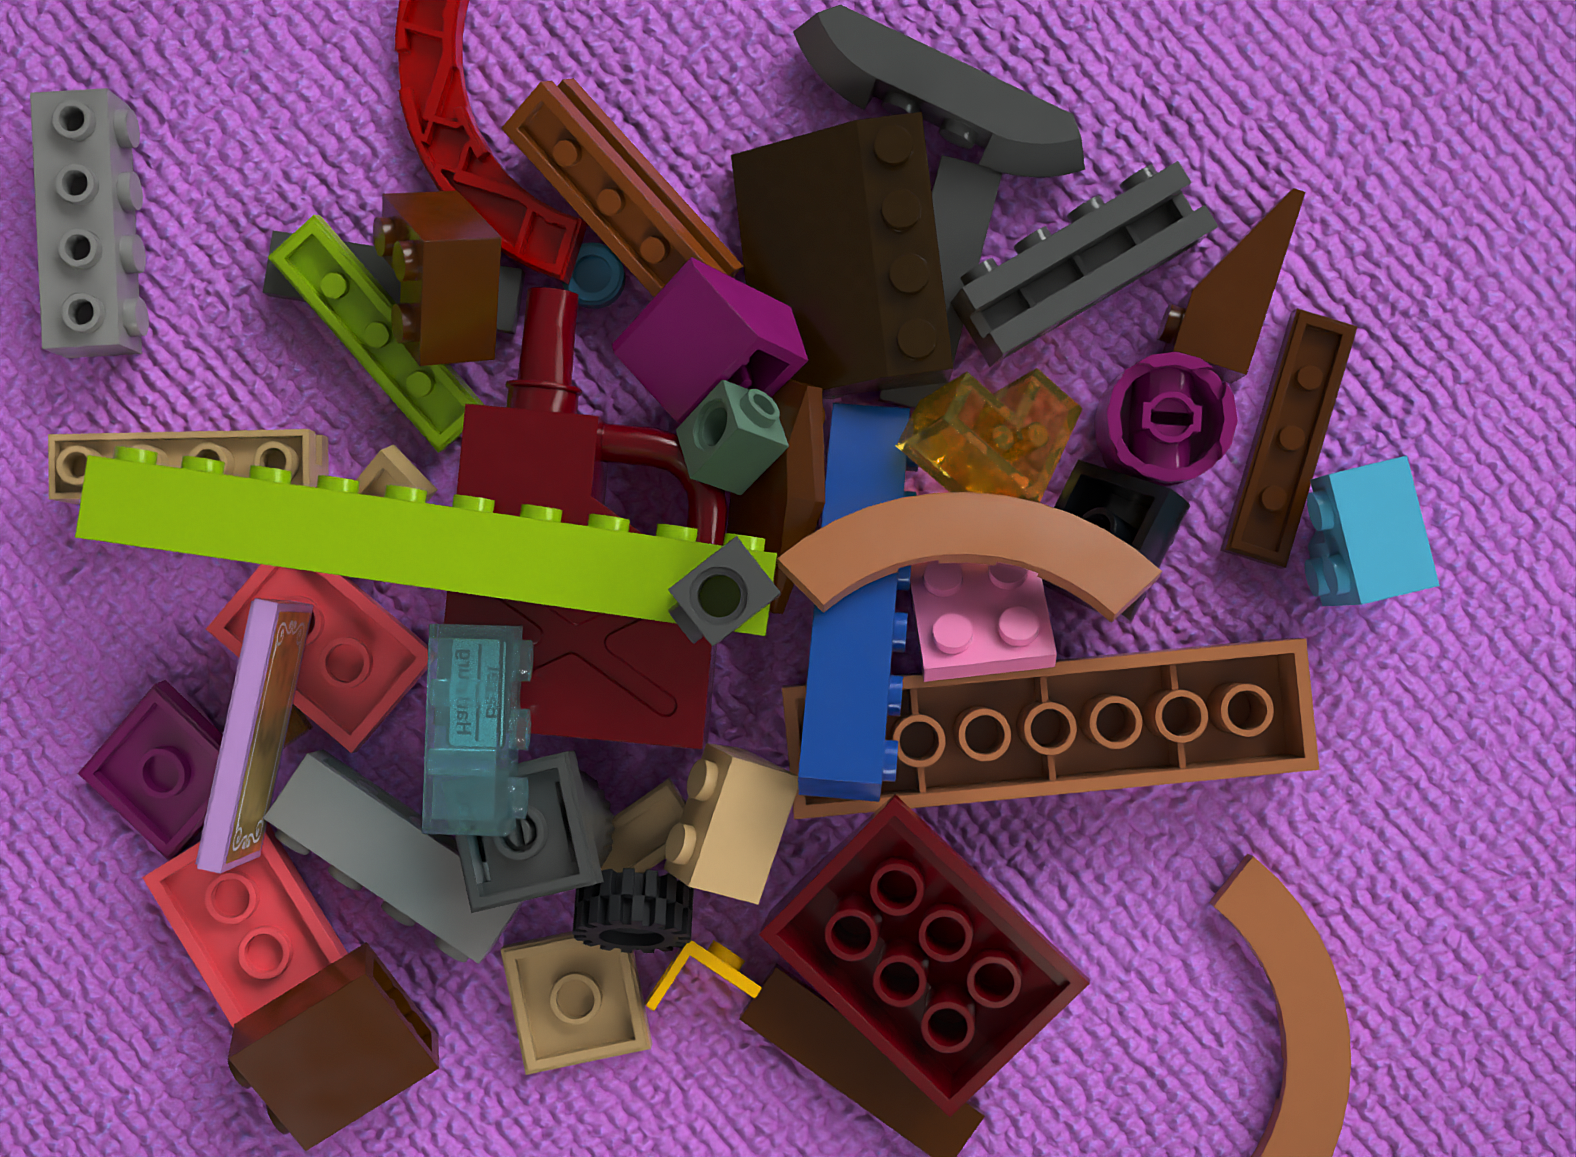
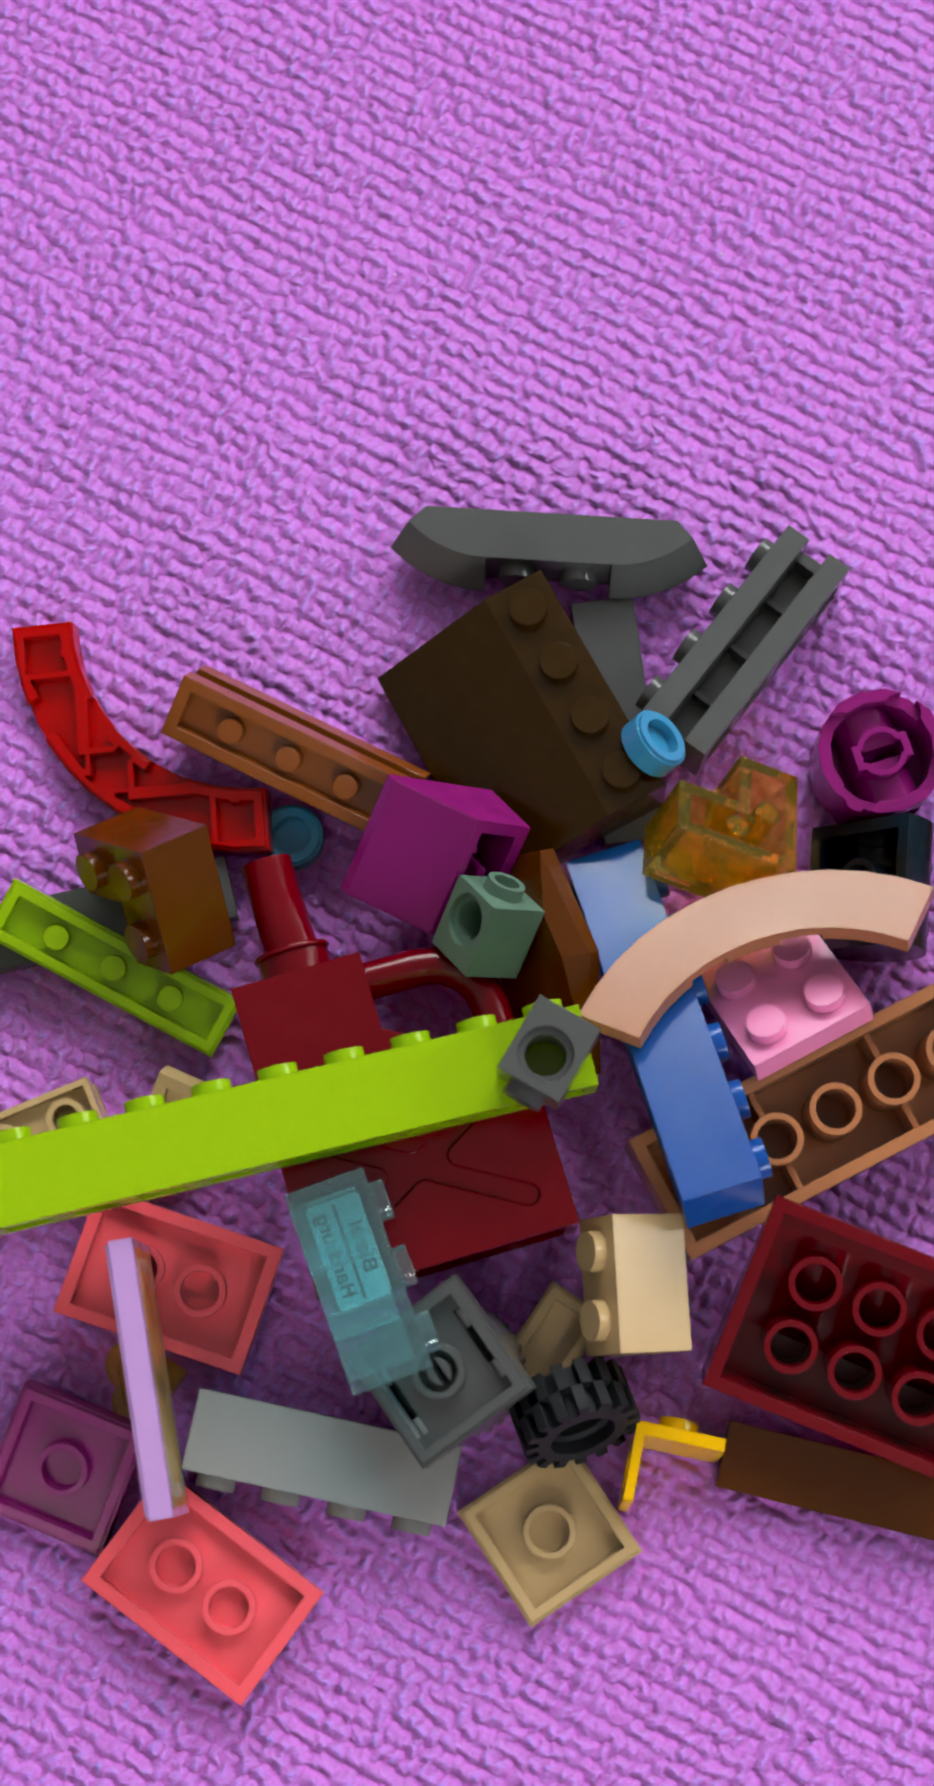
camera: 20 degrees left, 10 degrees down
reddish brown brick [228,942,439,1151] -> none
reddish brown slope [1157,188,1306,384] -> none
none -> dark azure tile [621,710,685,777]

